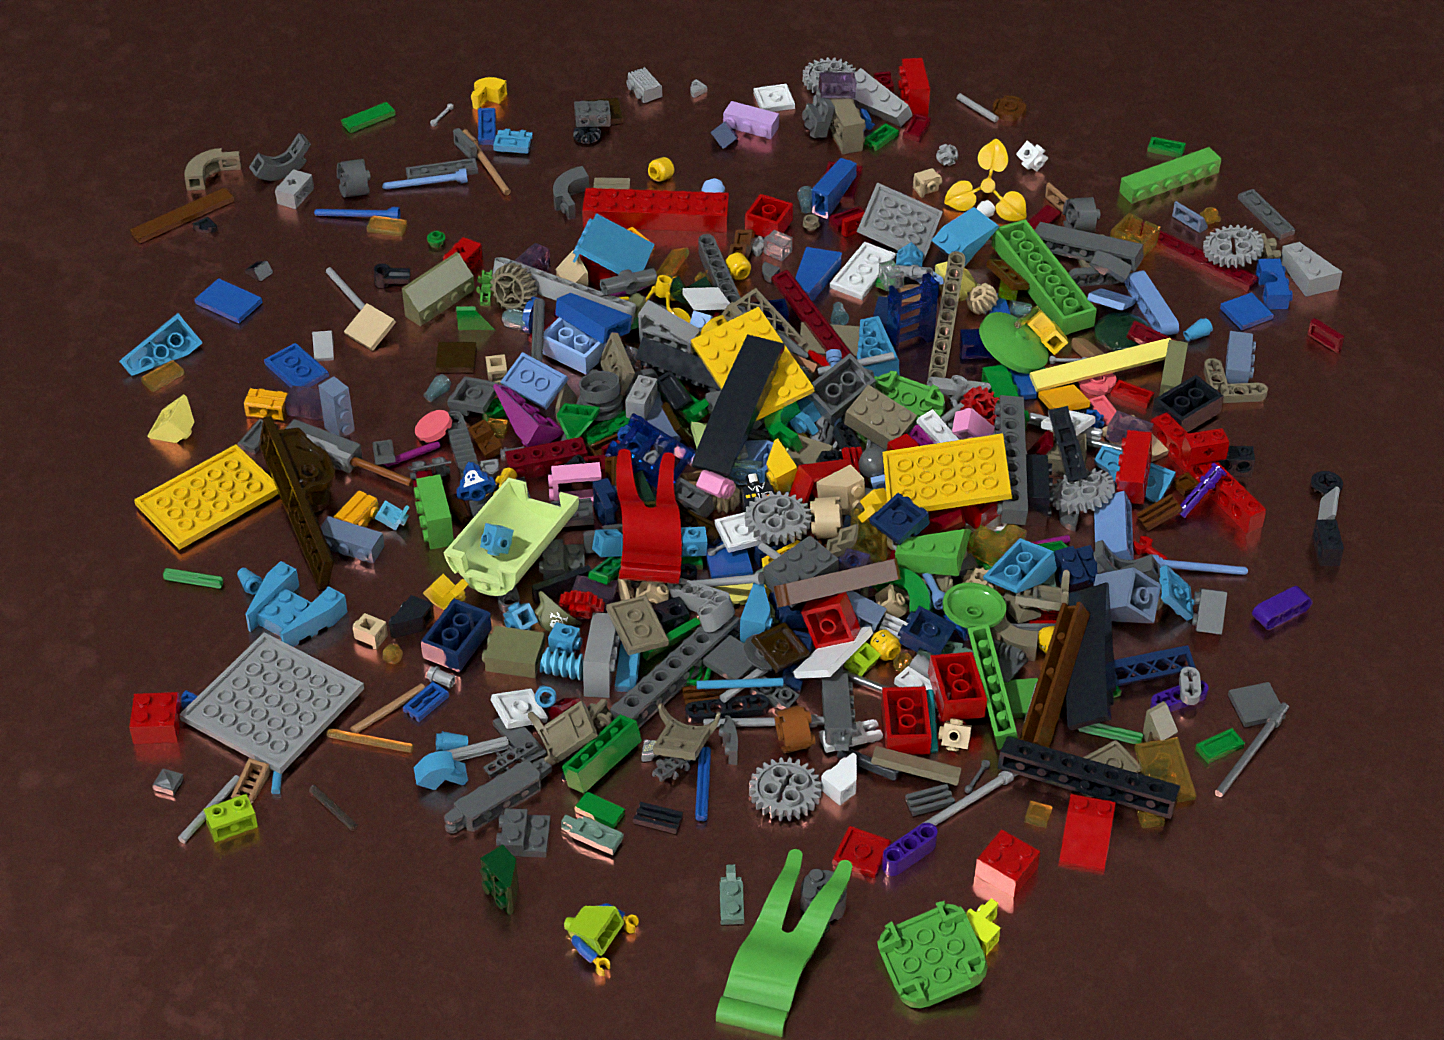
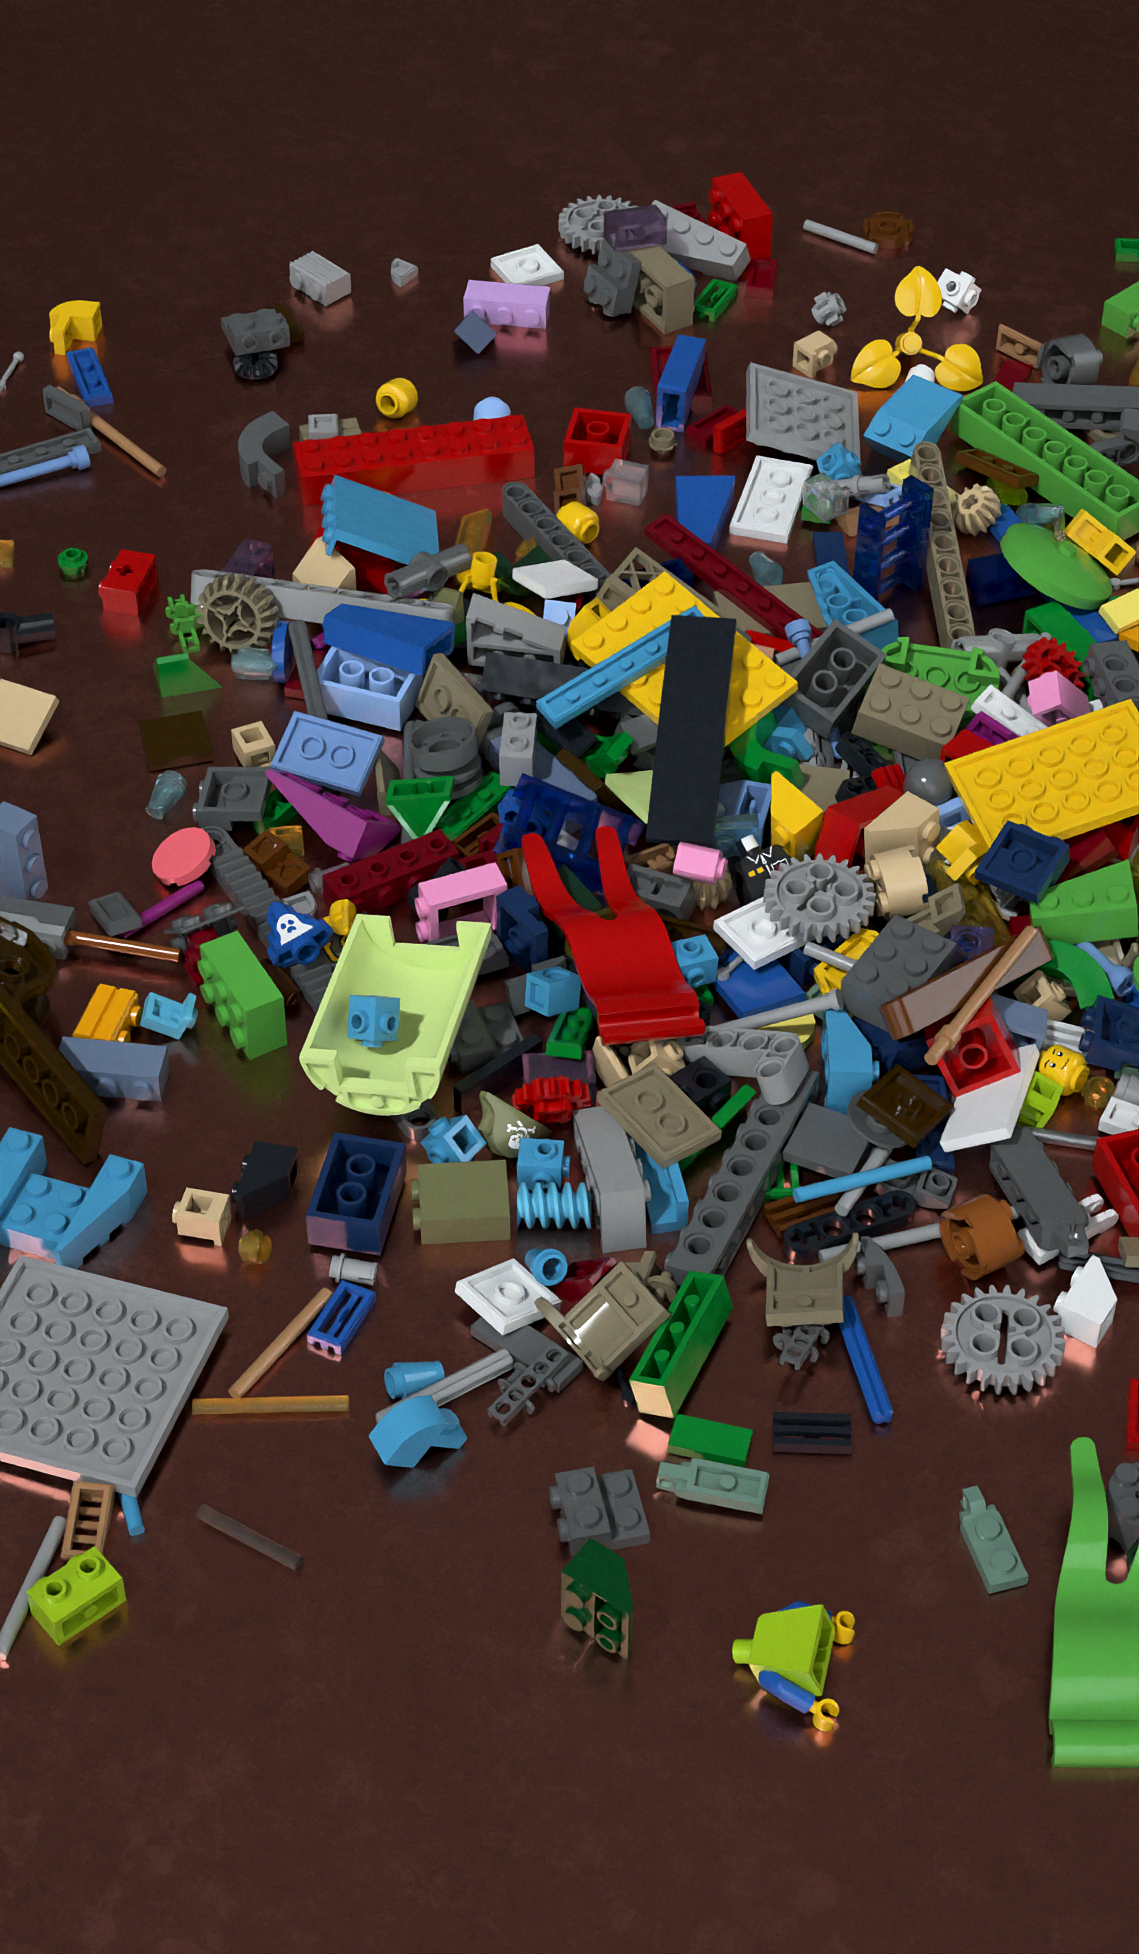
camera: 15 degrees left, 0 degrees up
olive slope [402,252,475,326] -> none
yellow brick [423,574,469,610] -> none
dark grey hinge [444,758,552,834] -> none
dark azure plate [493,129,533,153] -> none
light grey tile [641,740,658,762] -> none
dark grey tile [762,262,780,283] -> none
none -> light grey tile [308,414,338,440]
none -> dark azure tile [536,605,705,729]
none -> medium nougat bar [924,926,1038,1065]

